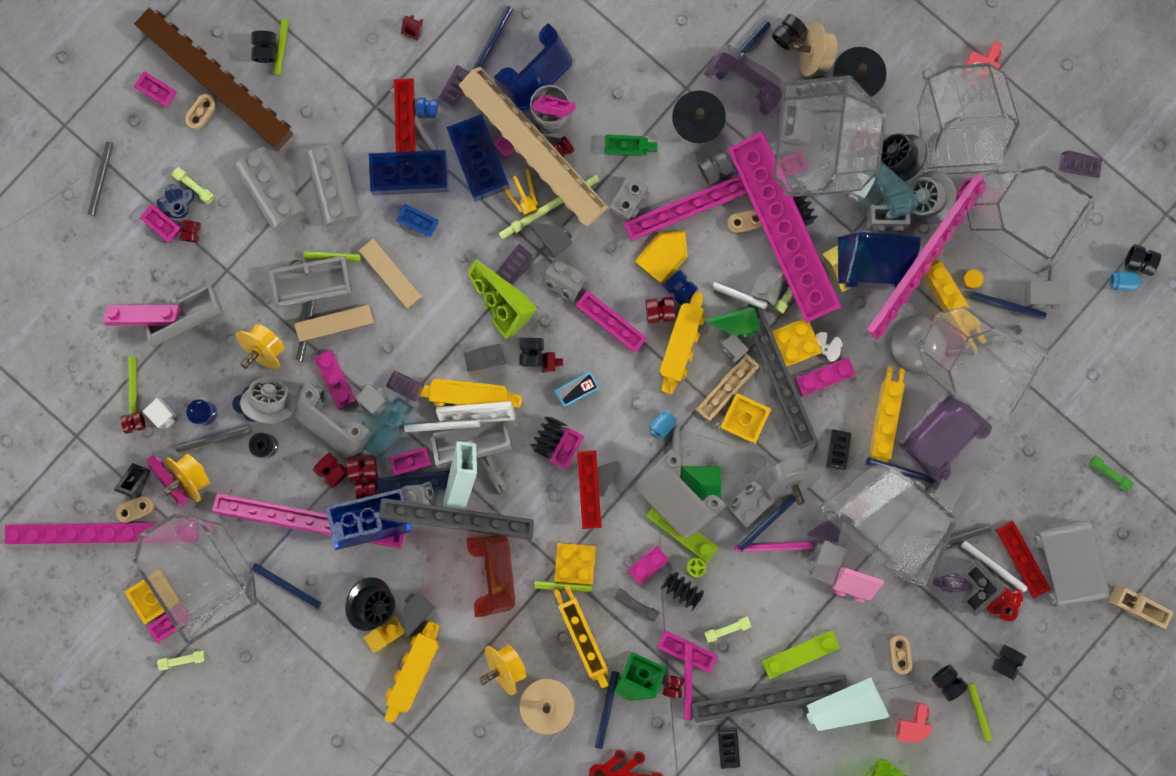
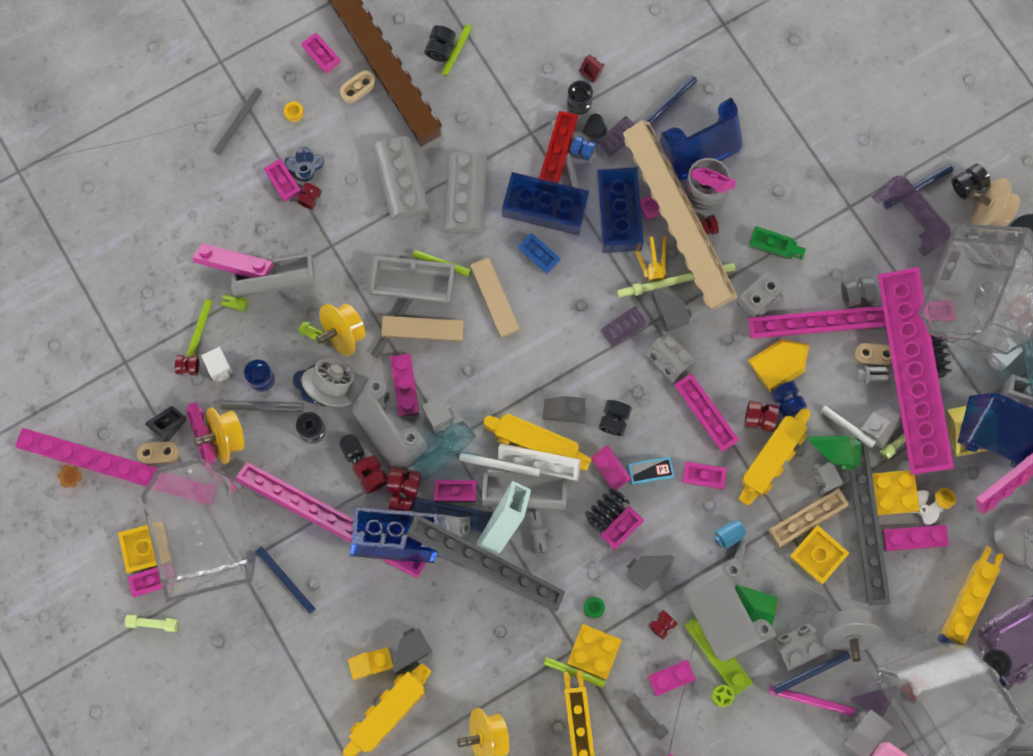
camera: 15 degrees right, 10 degrees down
yellowish green bar [172,167,215,204] -> none
black piece [345,577,395,631] -> none
clear purple slope [386,370,425,402] -> none
lime wedge [467,260,537,340] -> none
clear red windscreen [467,535,515,617] -> none
dark red tile [542,352,563,373] -> none
red tile [577,450,602,529] -> none
black piece [660,572,704,612] -> none
black piece [672,90,726,144] -> none
black slope [825,429,851,470] -> none
none -> clear orange plant [58,465,82,488]
none -> lime pin [221,294,248,312]
none -> yellow tile [284,101,304,122]
none -> lime pin [298,321,324,344]
none -> black arm [339,434,364,466]
none -> black wheel [567,80,593,115]
none -> black tile [582,114,608,138]
none -> green tile [584,597,605,619]
none -> dark pink plate [591,445,631,490]
none -> dark red wheel [648,610,678,640]
none -> dark pink plate [682,462,727,490]
none -> light grey arm [857,366,889,384]
none -> yellow tile [934,487,957,509]
none -> black wheel [982,649,1012,678]

